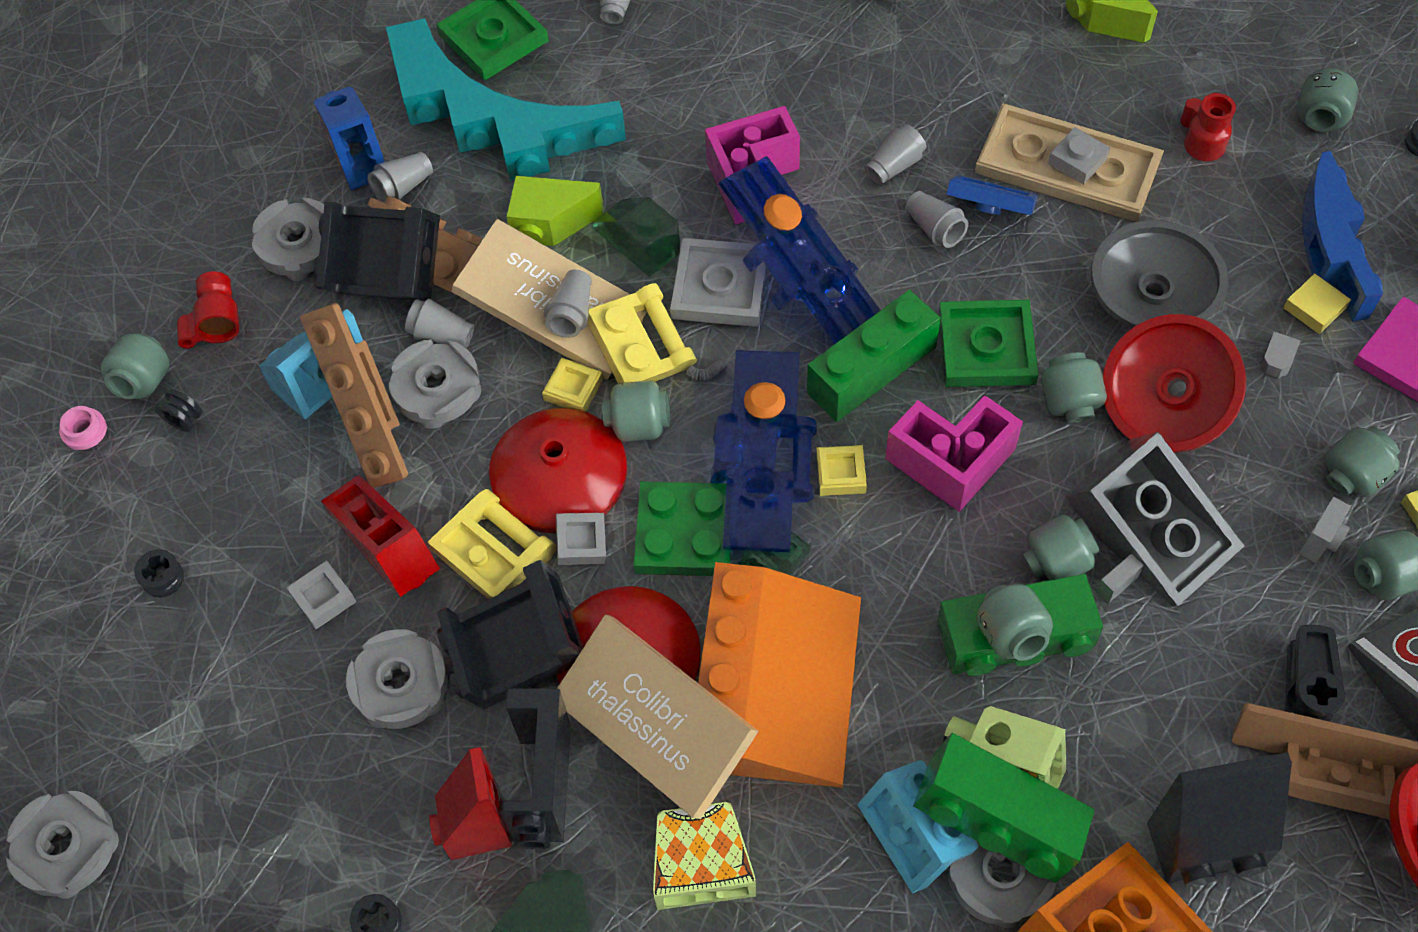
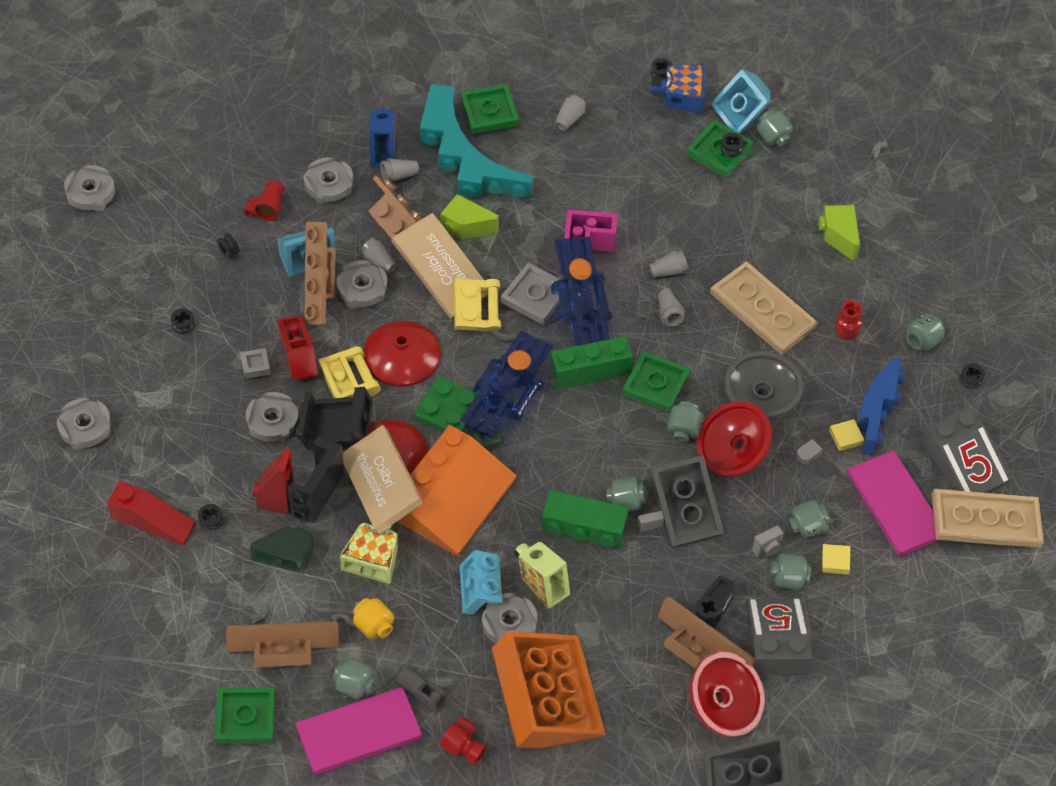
camera: 20 degrees right, 5 degrees down
bright pink plate [59,406,107,450] -> none
sand green head [100,333,170,399] -> none
black panel [314,201,440,301] -> none
light yellow tile [542,358,603,412] -> none
light grey cone [544,269,592,338] -> none
light grey plate [556,513,606,565] -> none
clear green slope [592,196,680,277] -> none
sand green head [602,380,671,442] -> none
light yellow tile [816,445,867,496] -> none
dark pink brick [885,395,1023,512] -> none
green brick [913,733,1095,883] -> none
blue plate [946,175,1038,216] -> none
sand green head [976,584,1053,661] -> none
light grey plate [1048,127,1110,185] -> none
black slope [1147,752,1292,887] -> none

